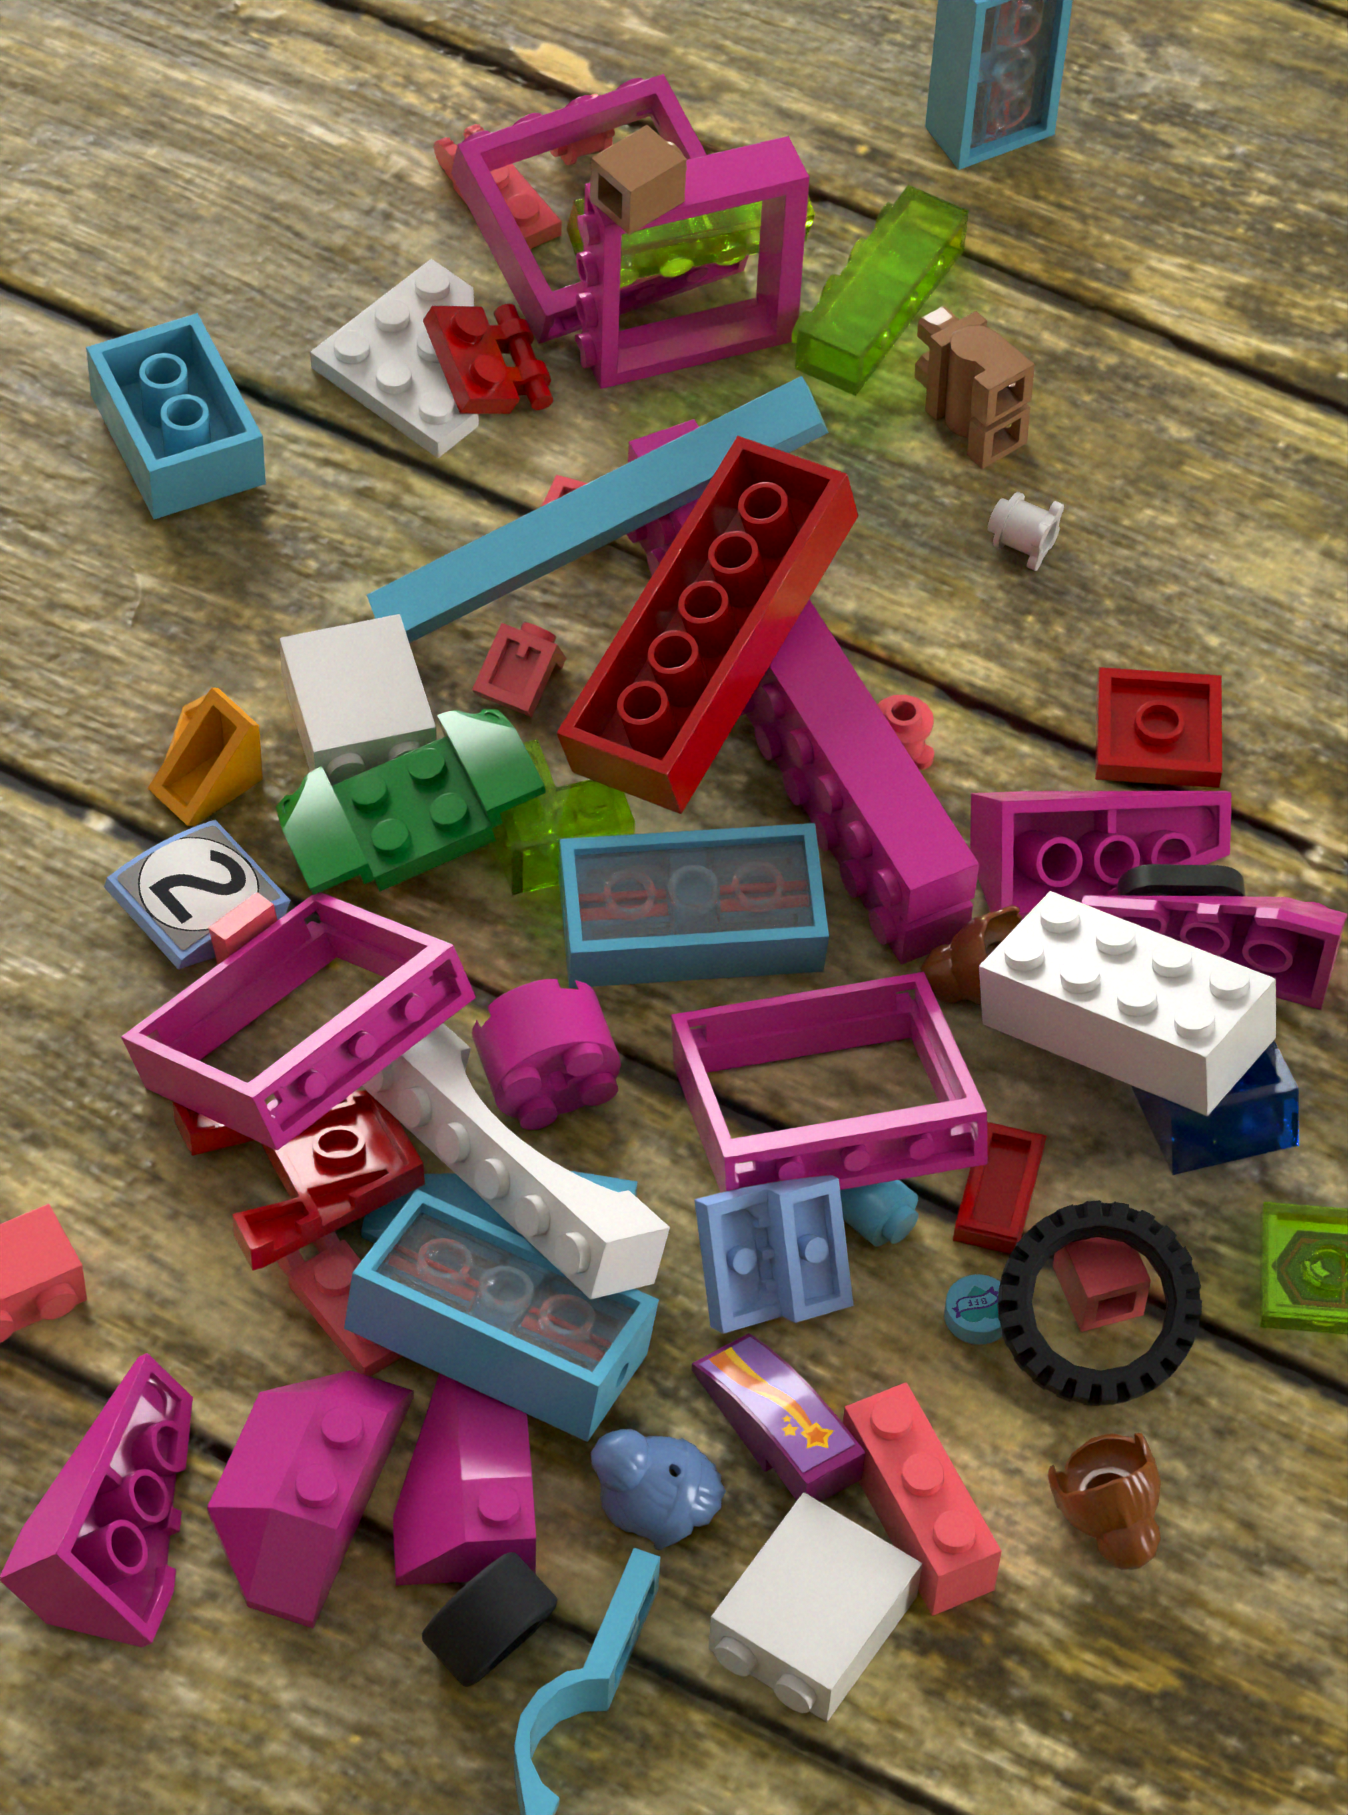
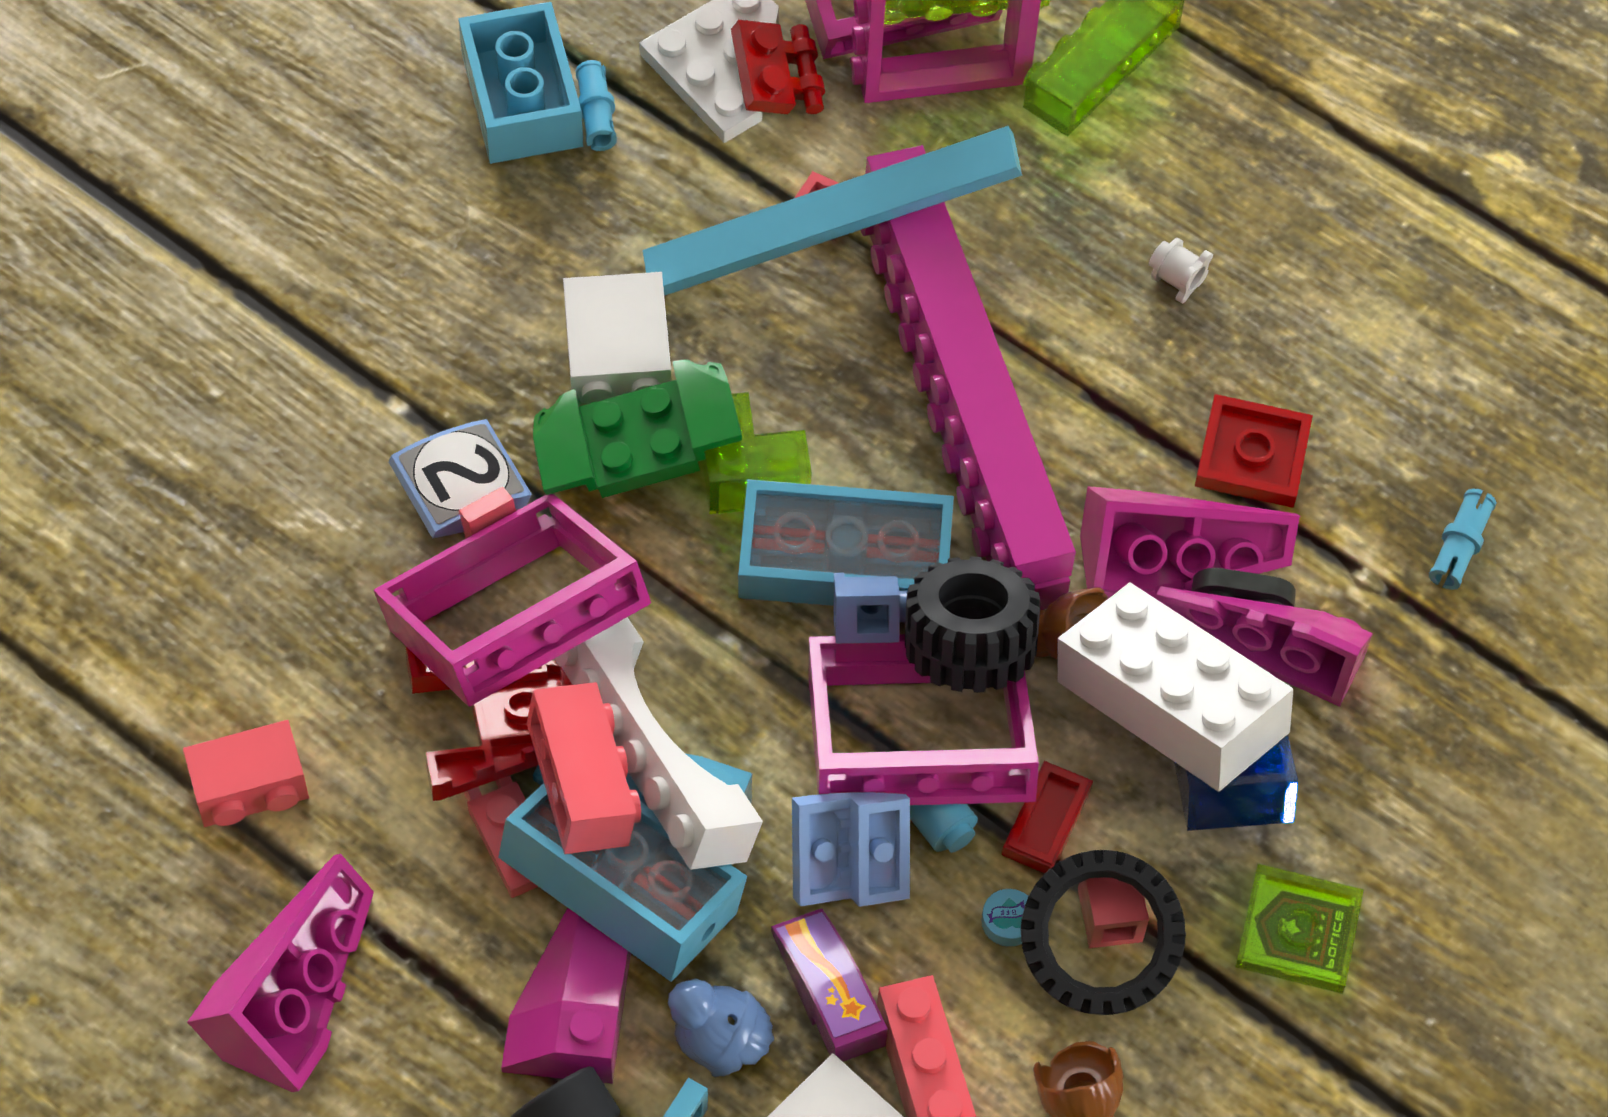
camera: 10 degrees right, 5 degrees up
light orange slope [147,687,263,826] -> none
dark pink wedge [207,1370,414,1628] -> none
coral bracket [472,622,567,717] -> none
dark pink brick [472,979,621,1130] -> none
red brick [557,436,859,814] -> none
coral brick [877,694,934,770] -> none
medium nougat hips [914,307,1035,469] -> none
none -> coral brick [527,682,641,854]
none -> medium azure pin [575,60,617,151]
none -> medium blue brick [833,572,907,644]
none -> black tyre [904,556,1040,693]

